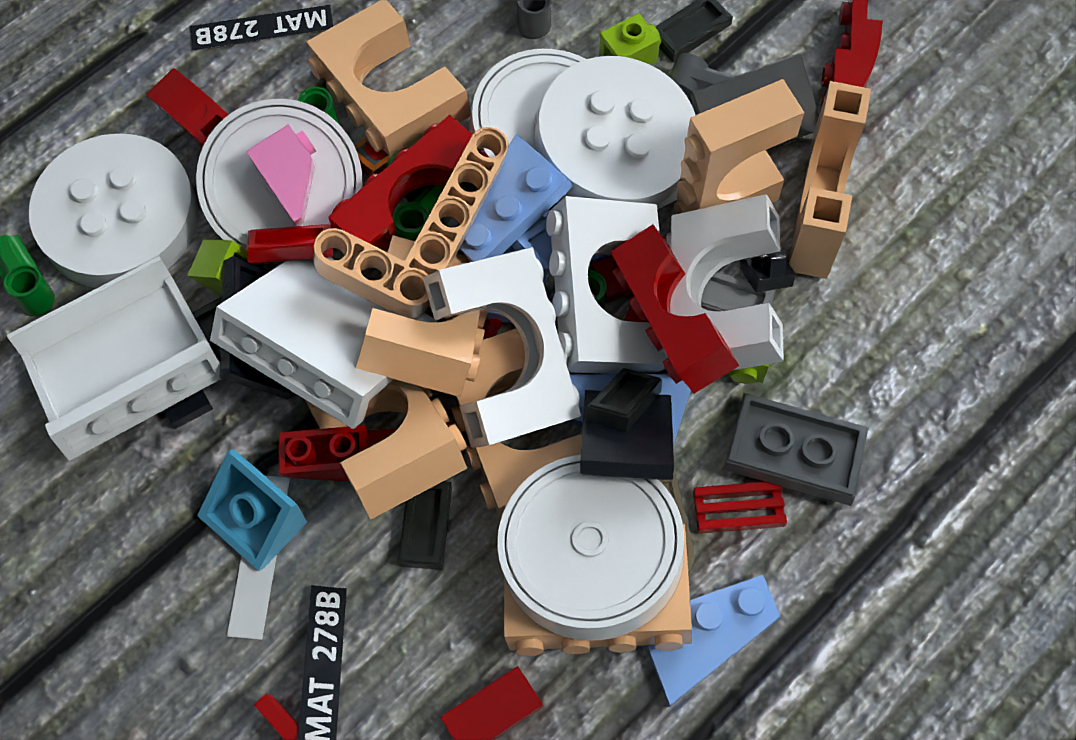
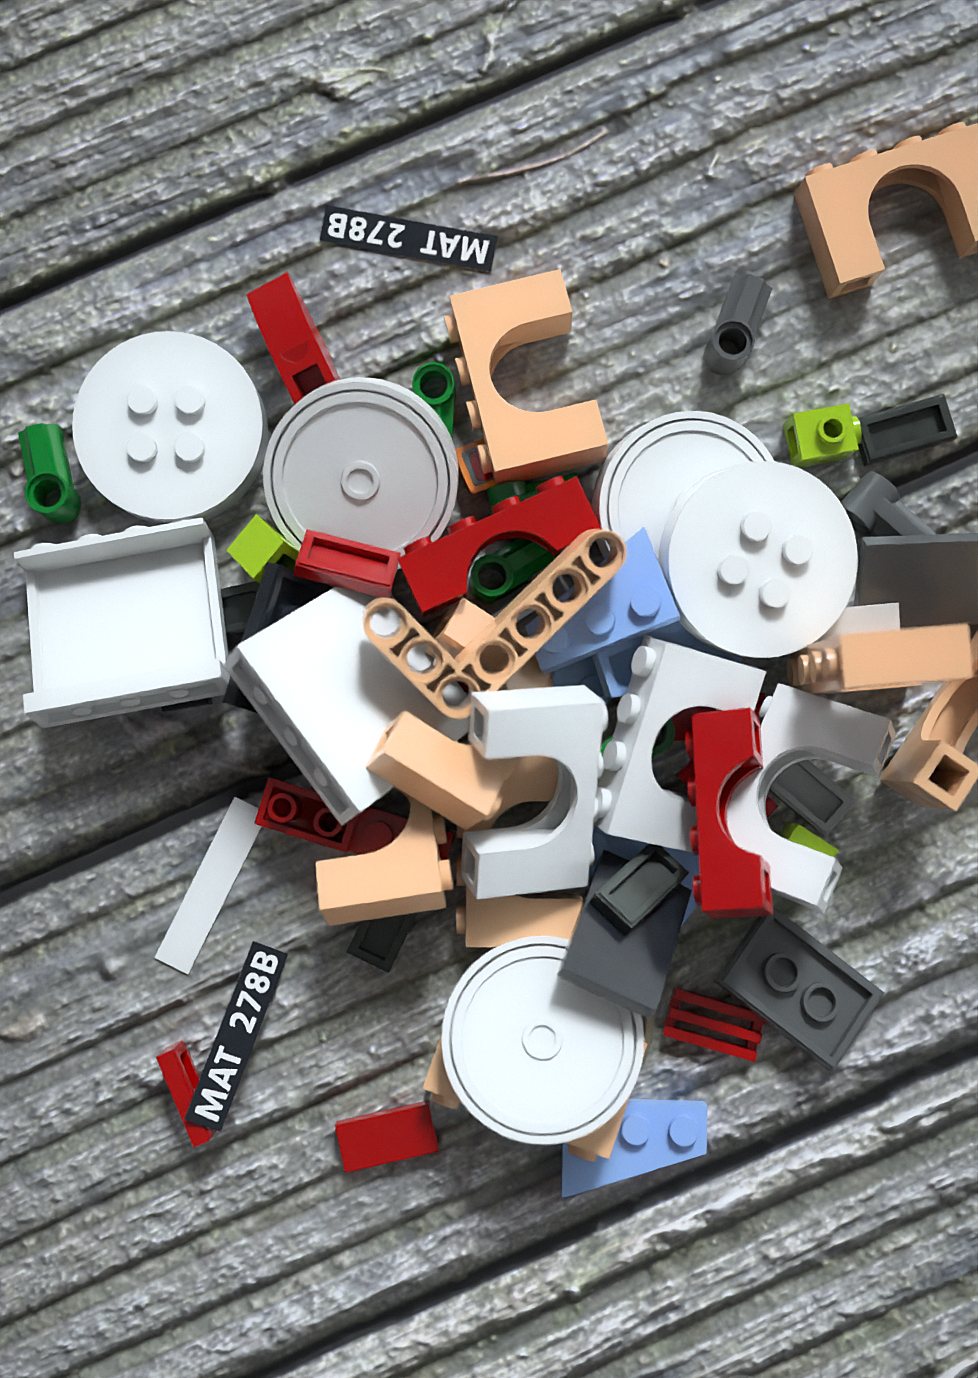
camera: 15 degrees right, 20 degrees up
medium azure slope [197,449,308,571] -> none
bright pink slope [246,124,316,226] -> none
black tile [739,251,796,293] -> none

